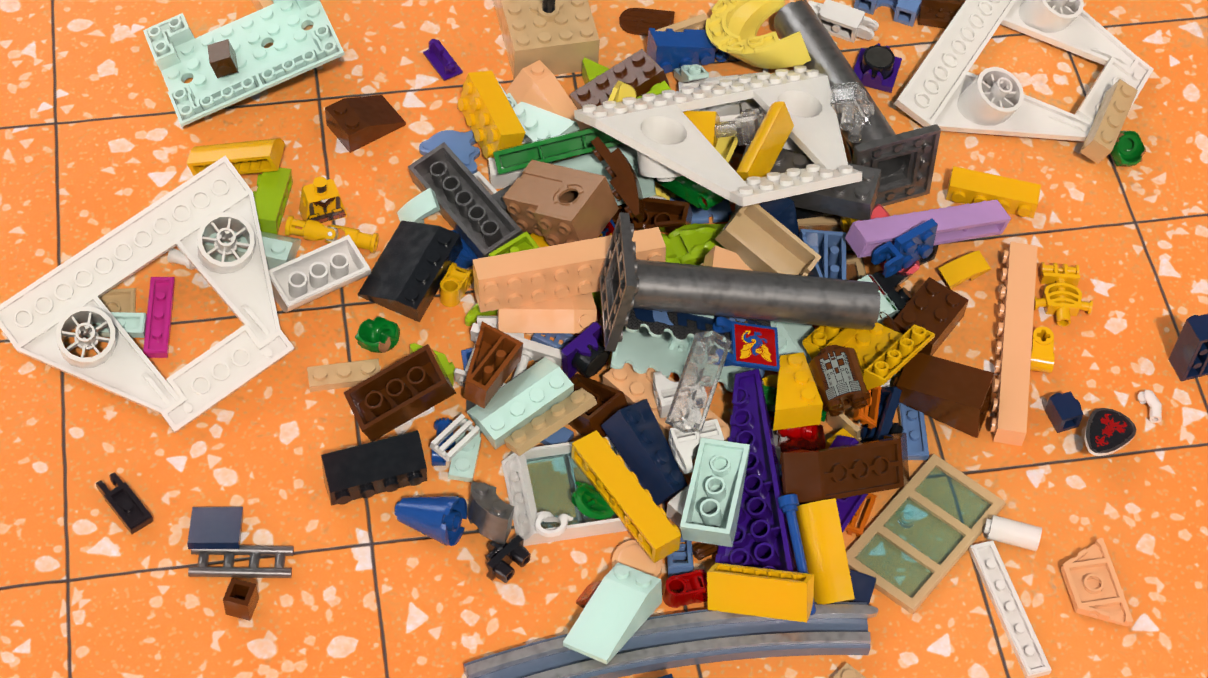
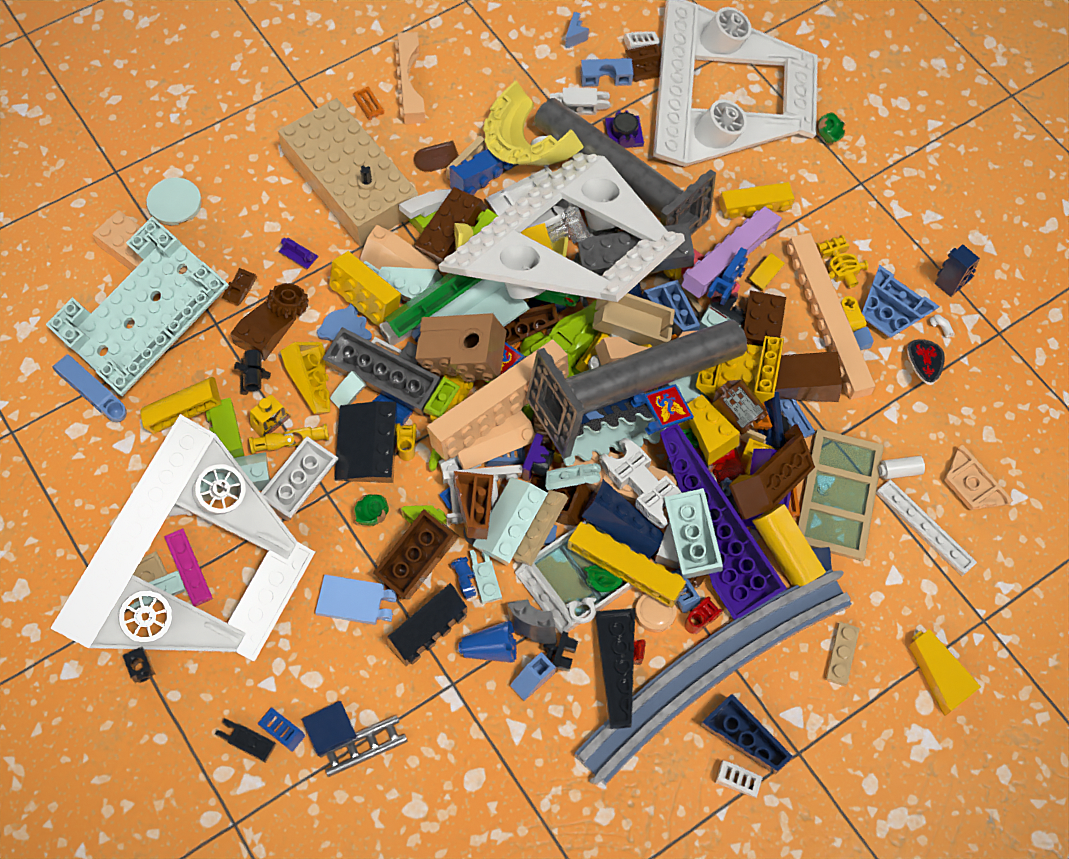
camera: 25 degrees left, 10 degrees up
brick [207,39,238,78] -> none
reddish brown brick [223,578,259,621] -> none
tan plate [307,358,380,392] -> none
white tile [430,414,480,462] -> none
light aqua slope [563,562,662,664] -> none
reddish brown slope [591,137,644,222] -> none
clear brick [665,331,732,433] -> none
light aqua slope [674,64,709,82] -> none
yellow brick [707,563,814,623] -> none
yellow brick [736,101,794,181] -> none
blue piece [778,494,816,615] -> none
clear brick [830,81,874,143] -> none
dark blue brick [1044,391,1084,433] -> none
tan brick [1080,79,1138,164] -> none
none -> medium blue piece [52,354,127,422]
none -> black brick [122,646,155,683]
none -> reddish brown slope [222,268,257,305]
none -> black pin [234,350,271,395]
none -> blue slope [258,707,306,752]
none -> reddish brown gear [267,283,309,318]
none -> yellow wedge [280,342,330,414]
none -> light blue tile [315,575,397,625]
none -> white slope [399,189,452,219]
none -> medium blue slope [510,652,556,701]
none -> light aqua hinge [545,463,601,490]
none -> black wing [595,608,635,729]
none -> medium blue slope [853,327,874,350]
none -> medium blue wedge [862,265,940,338]

